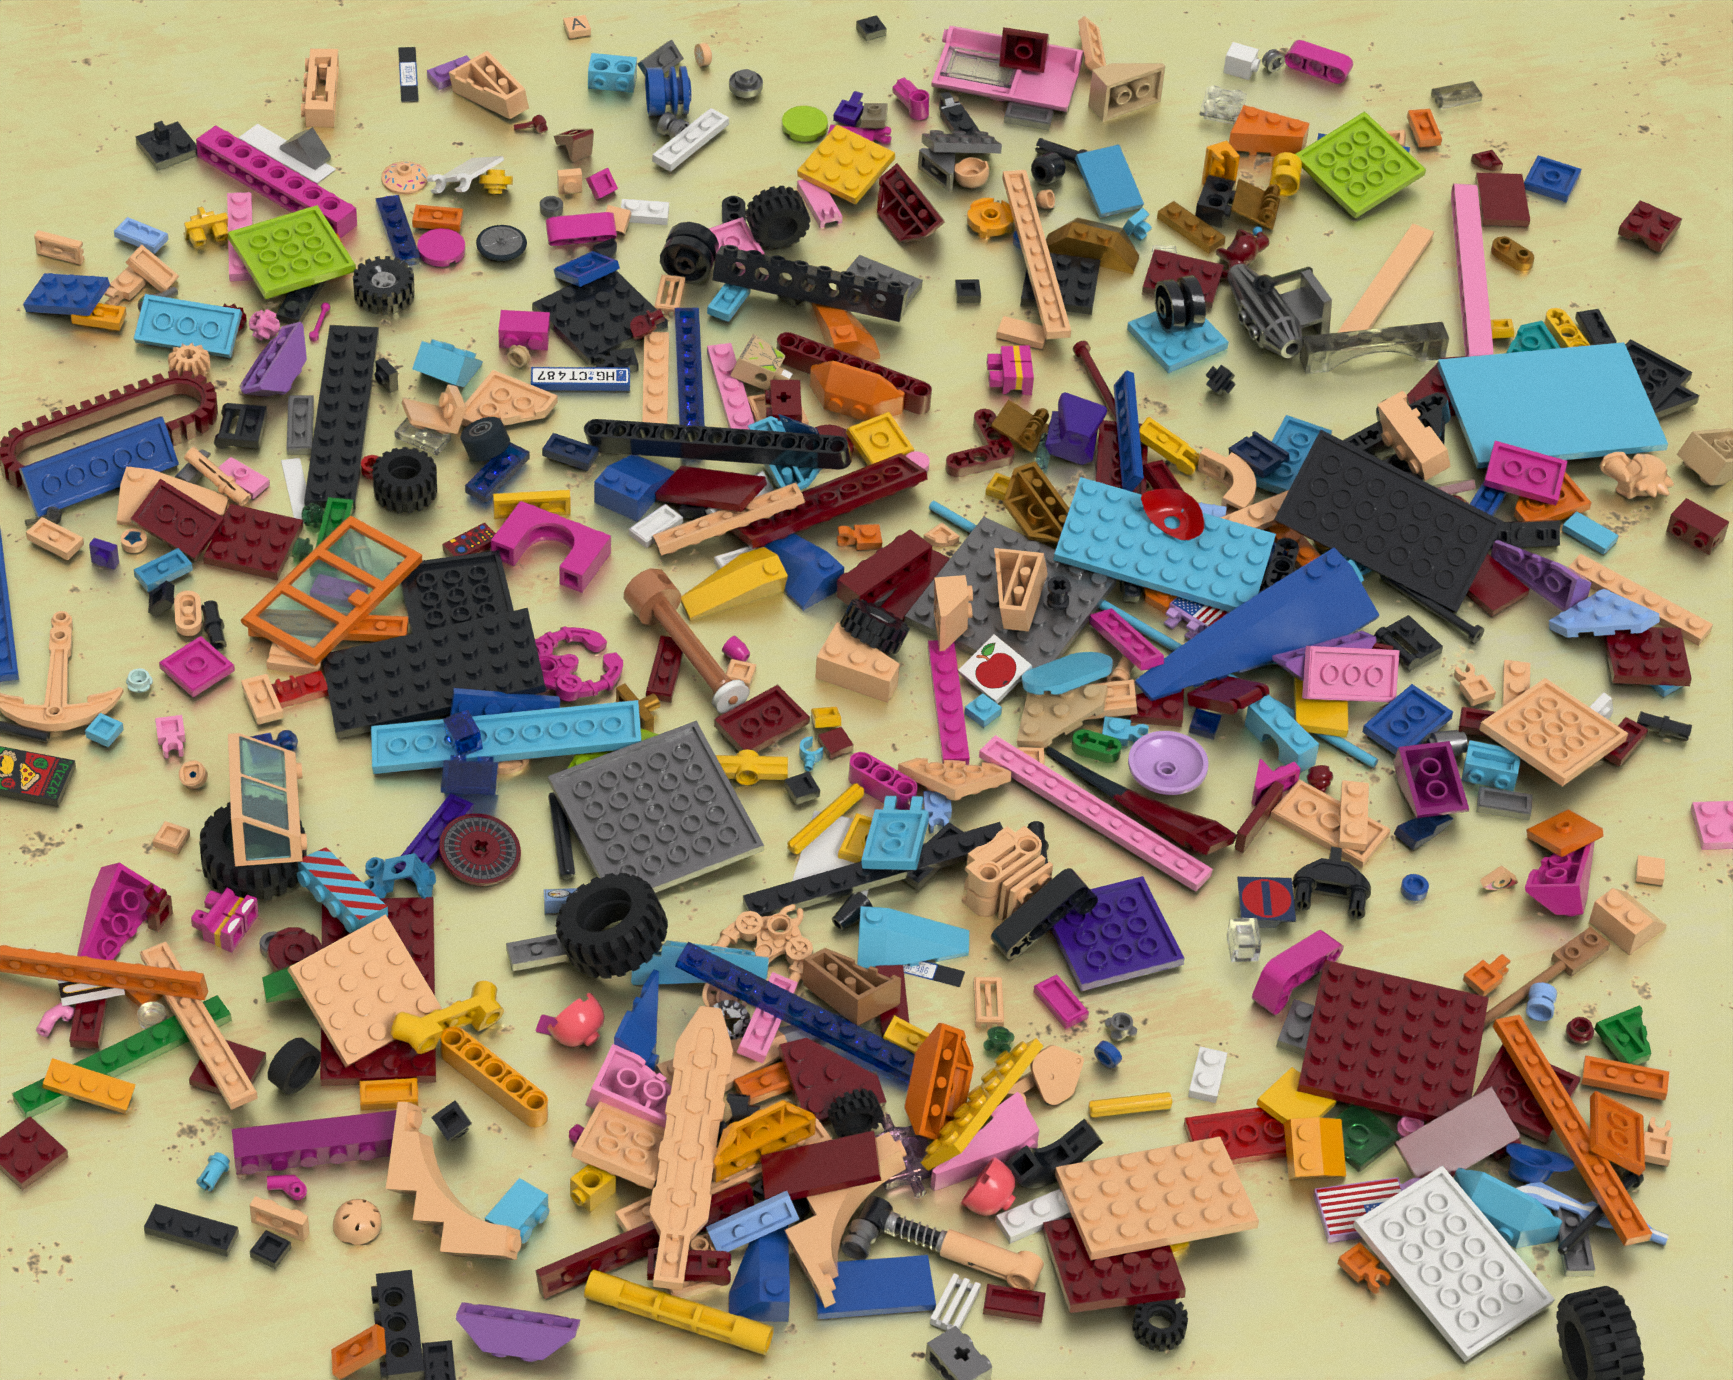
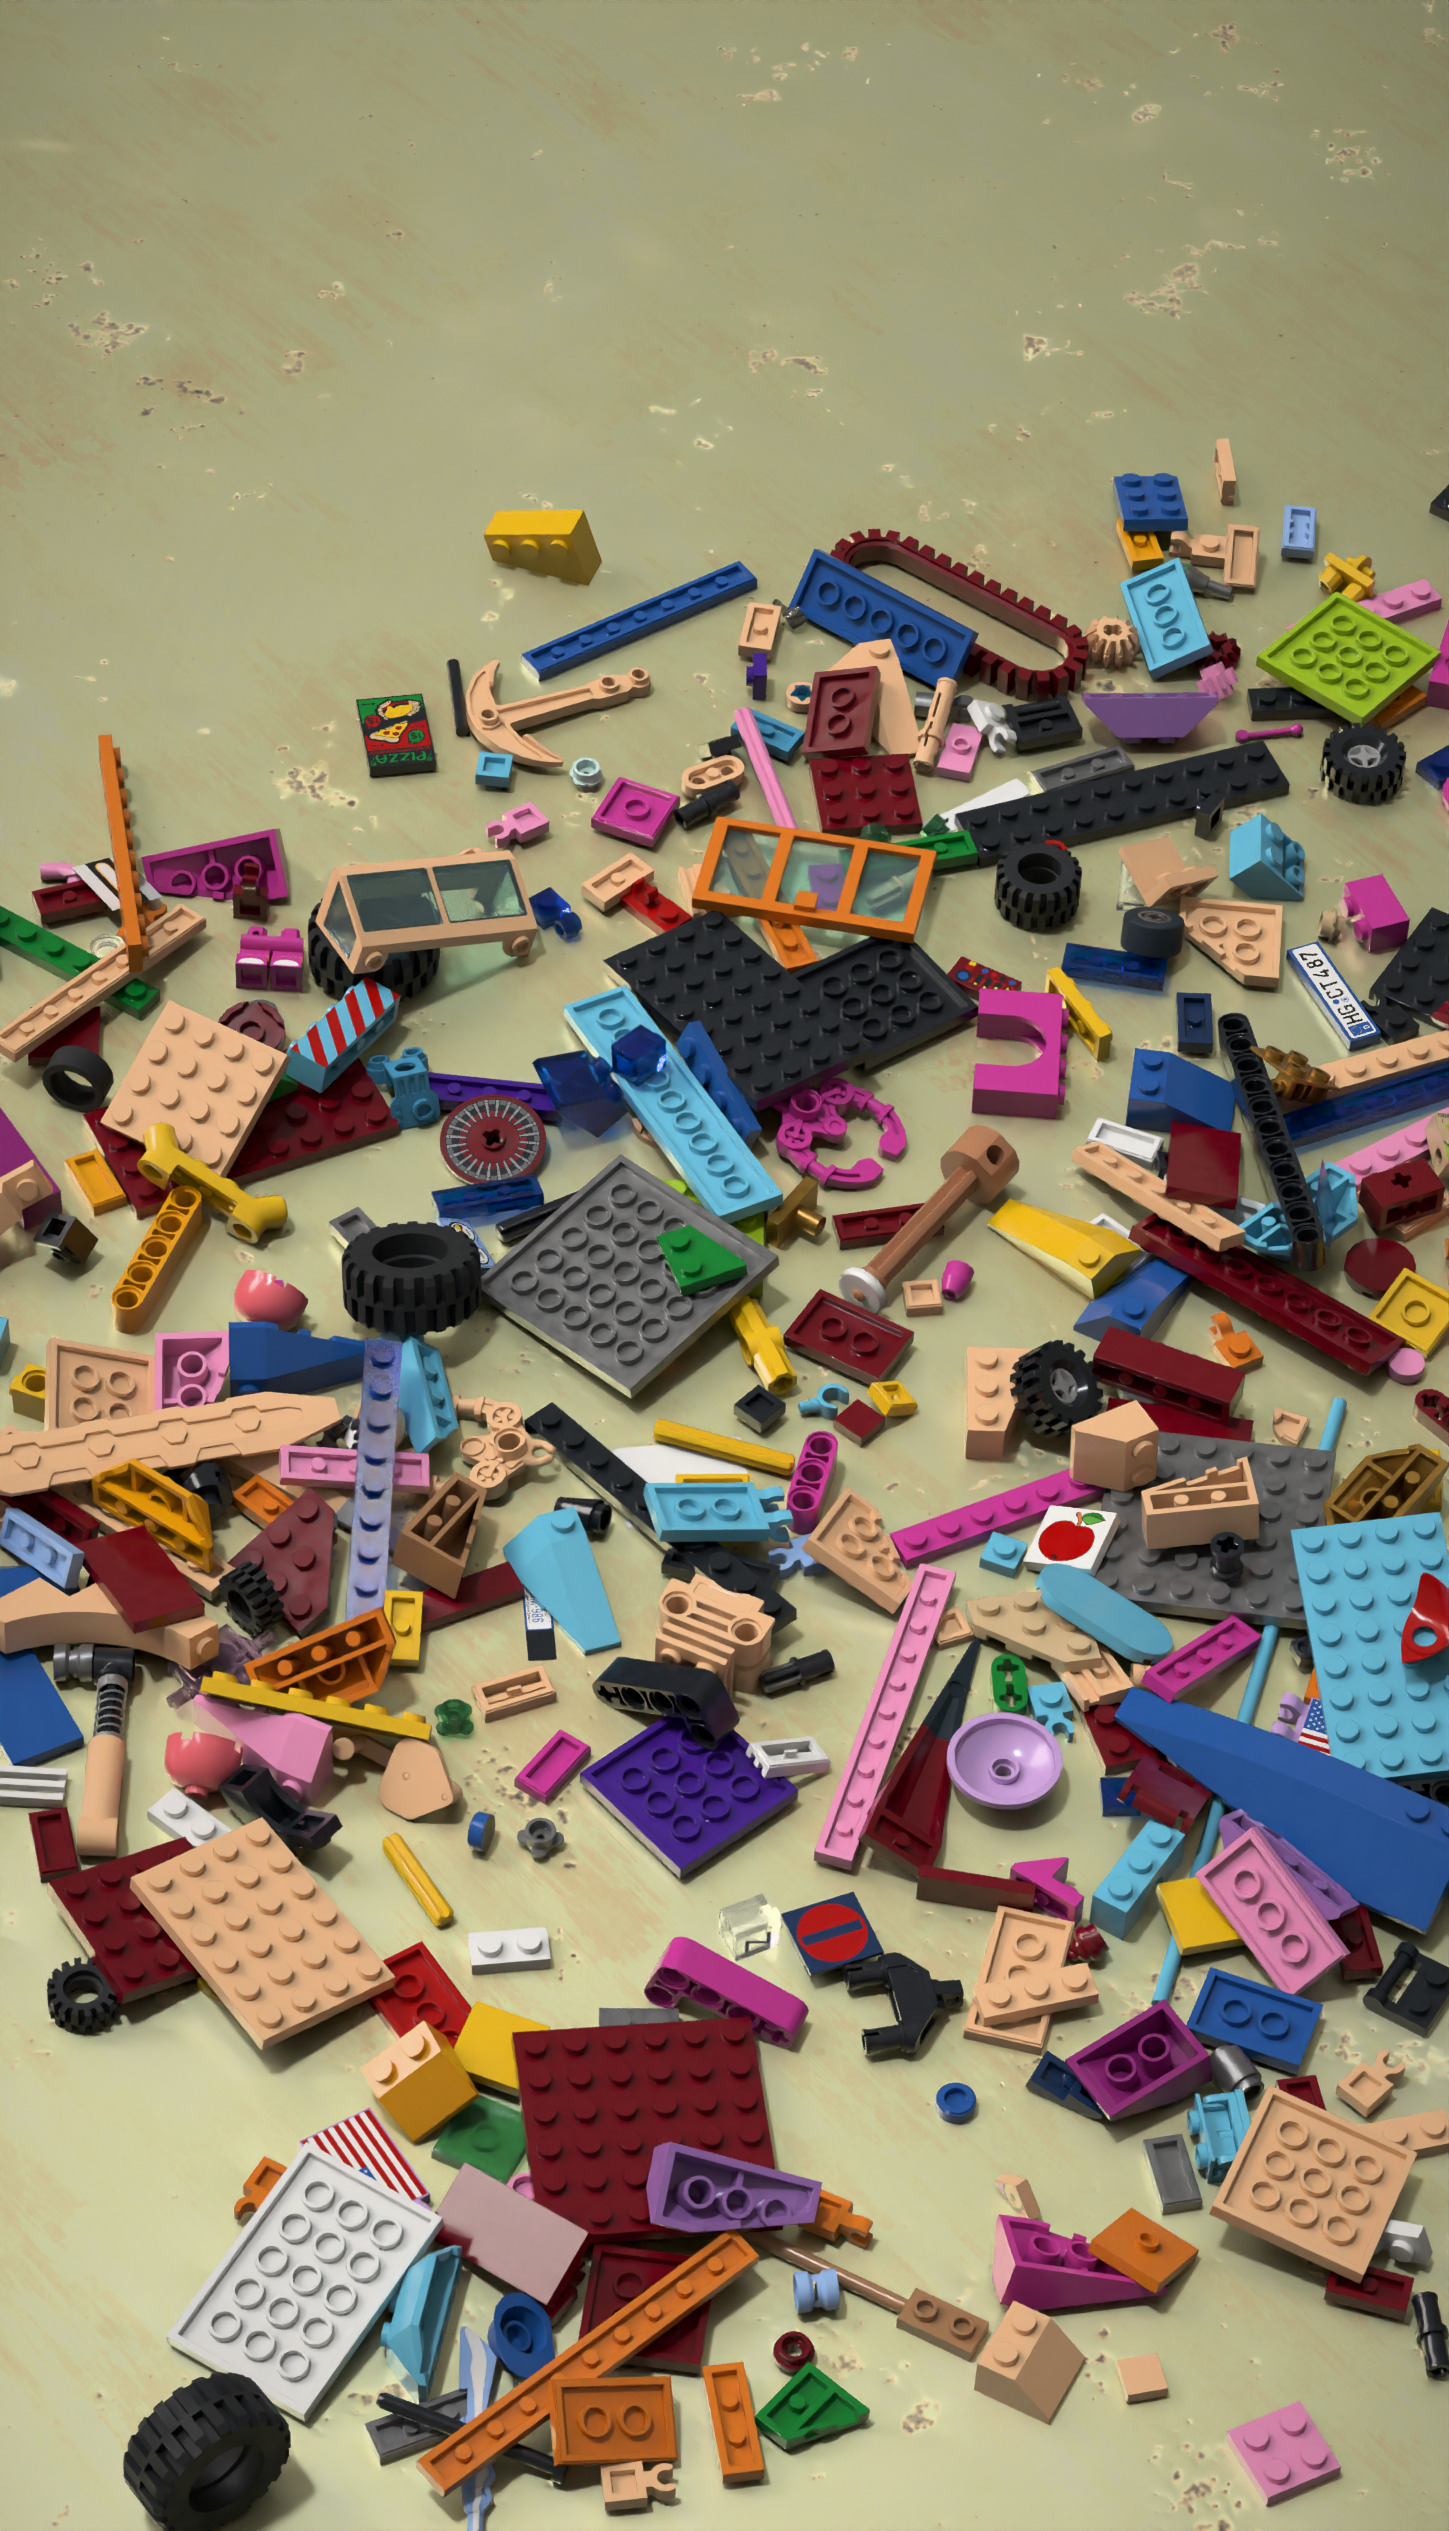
camera: 70 degrees right, 0 degrees up
none -> clear blue plate [431,1174,544,1220]
none -> medium lavender wedge [646,2142,822,2233]
none -> green wing [656,1225,747,1296]
none -> bright pink axle [734,707,799,841]
none -> white tile [746,1736,831,1778]
none -> white plate [967,699,1017,754]
none -> pearl gold hinge [1250,1045,1340,1105]

